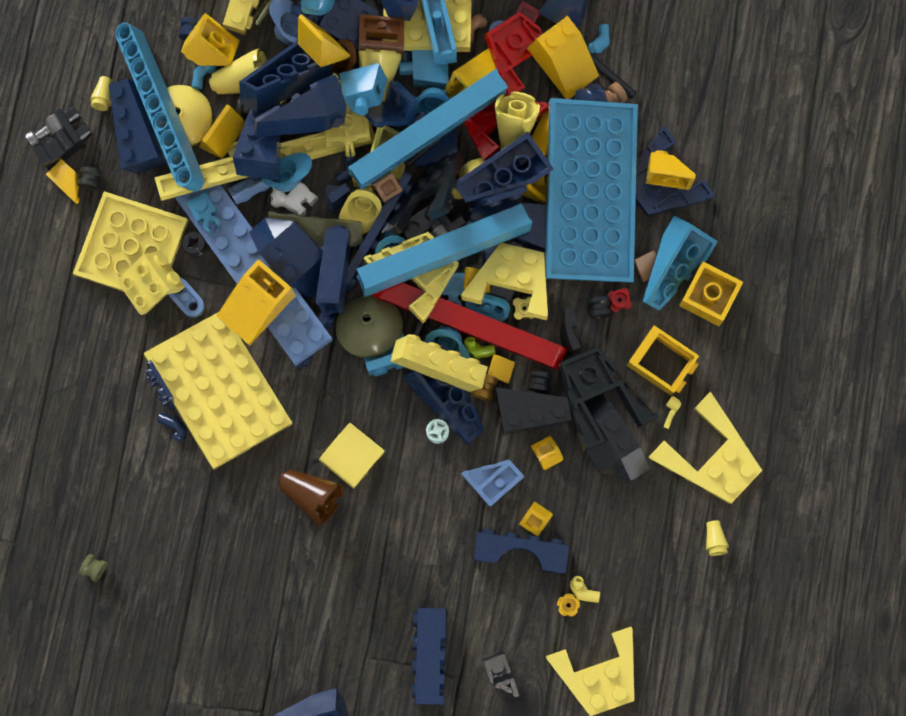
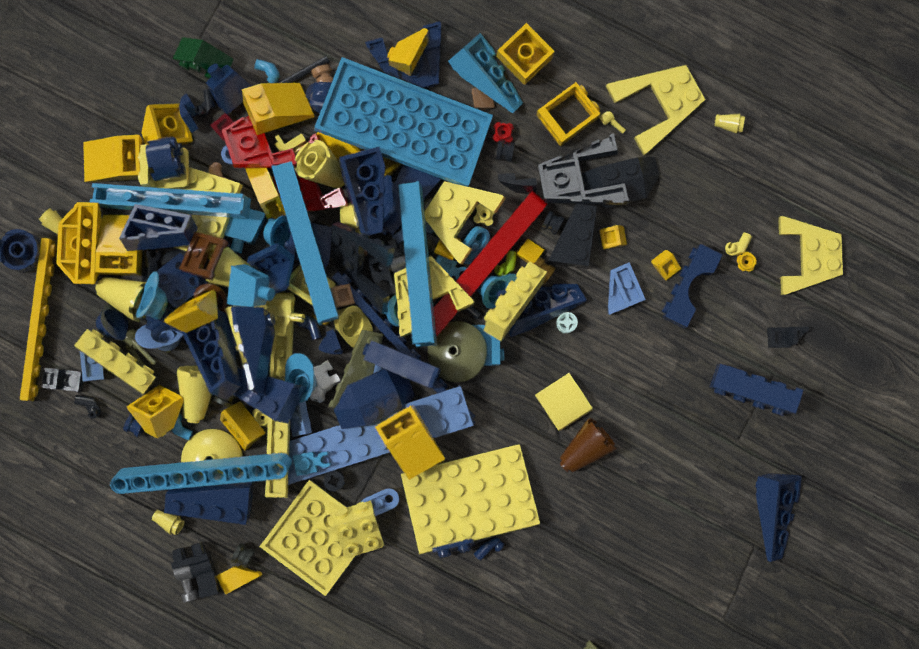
camera: 75 degrees left, 5 degrees up
none -> light yellow bracket [275,134,307,154]

